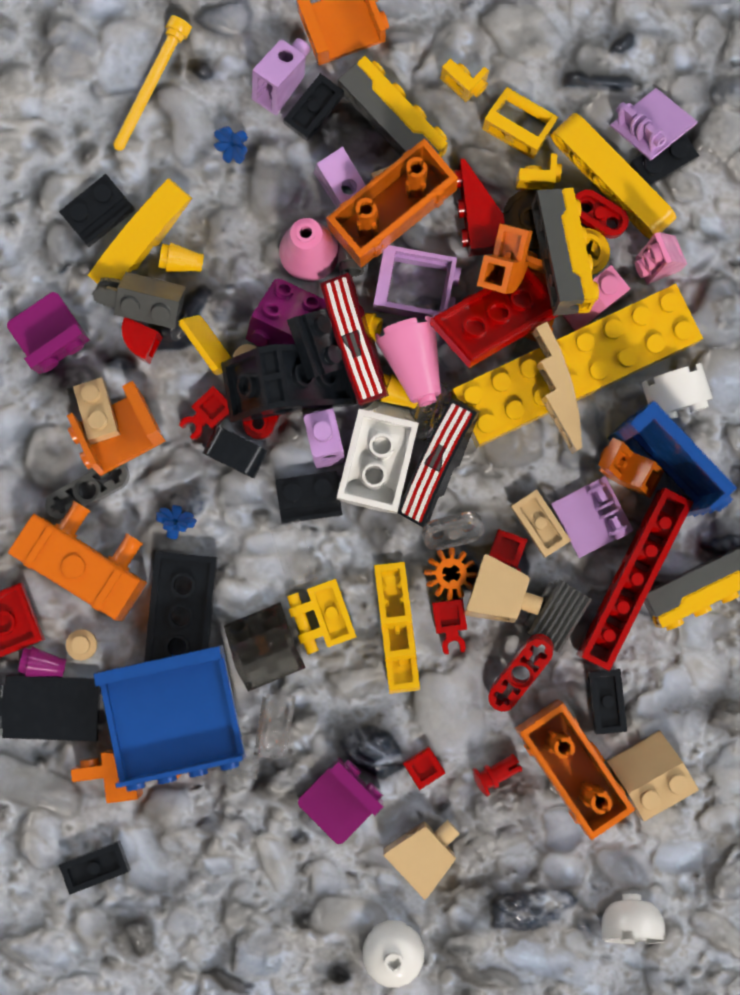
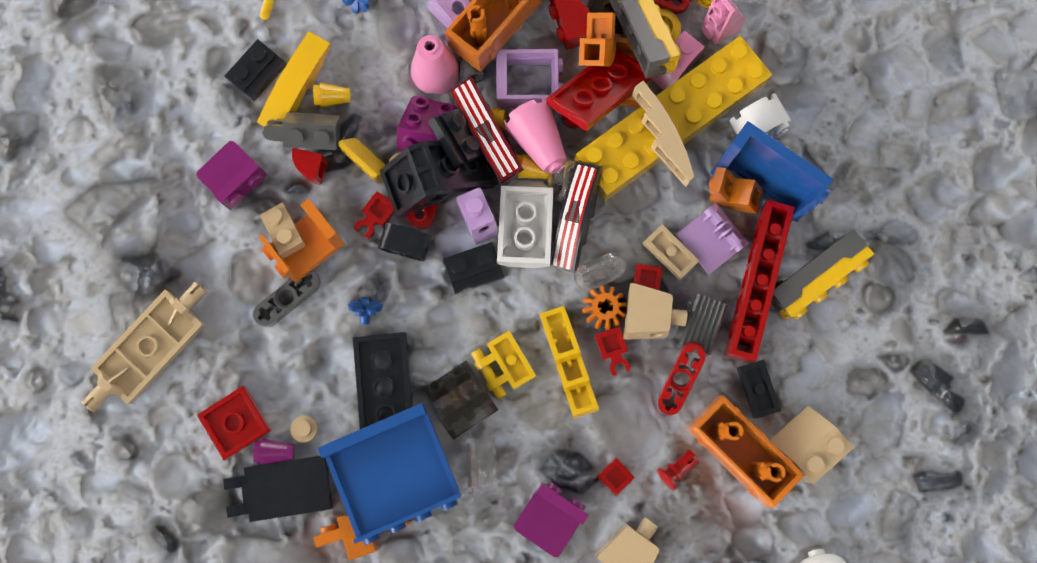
camera: 10 degrees left, 5 degrees down
orange piece [8,501,147,621] -> none

